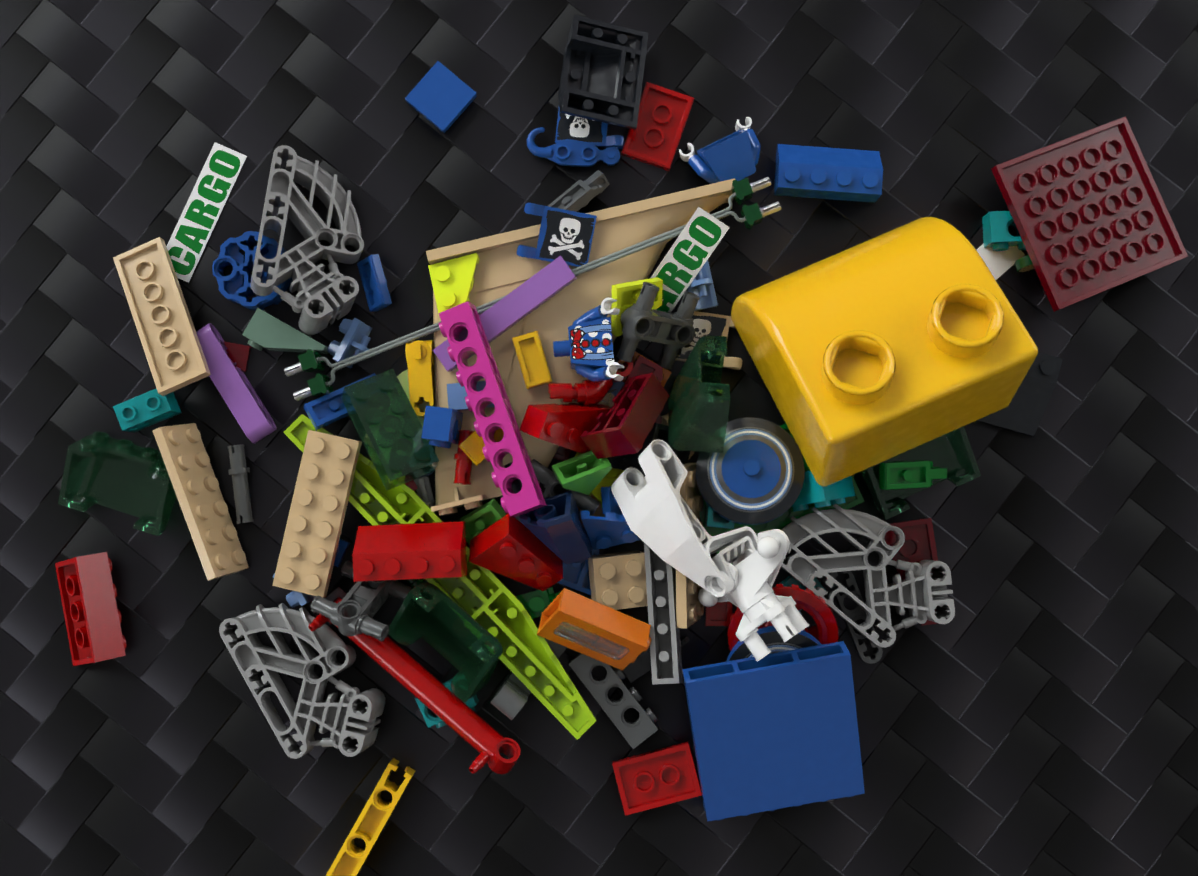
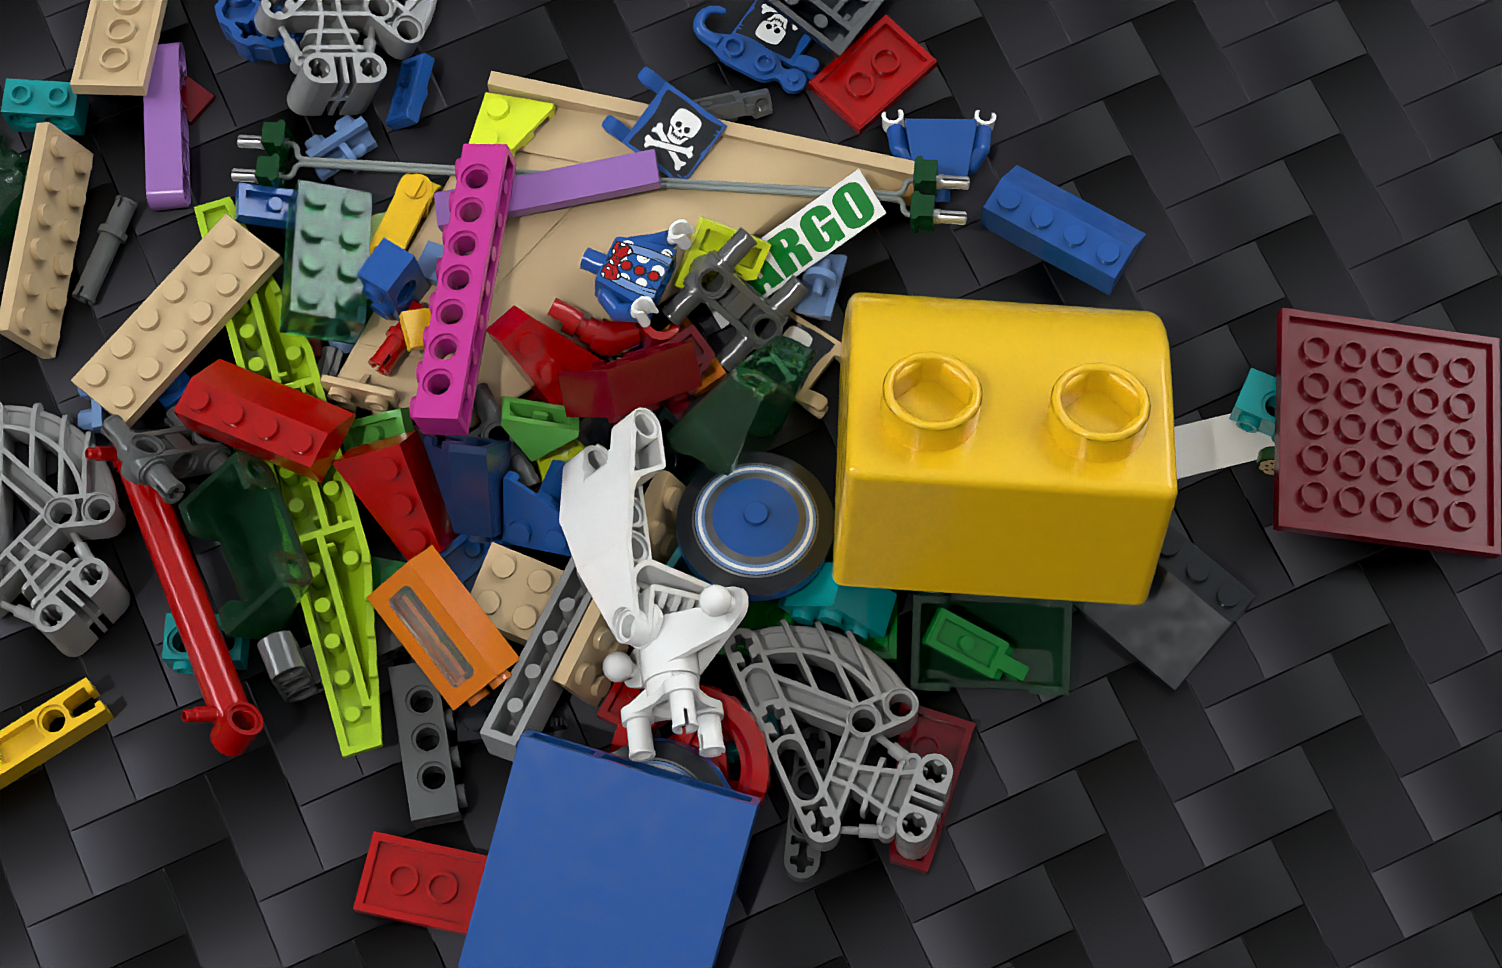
camera: 30 degrees right, 15 degrees down
sand green slope [242,308,329,354] -> none
yellow tile [512,331,553,389] -> none

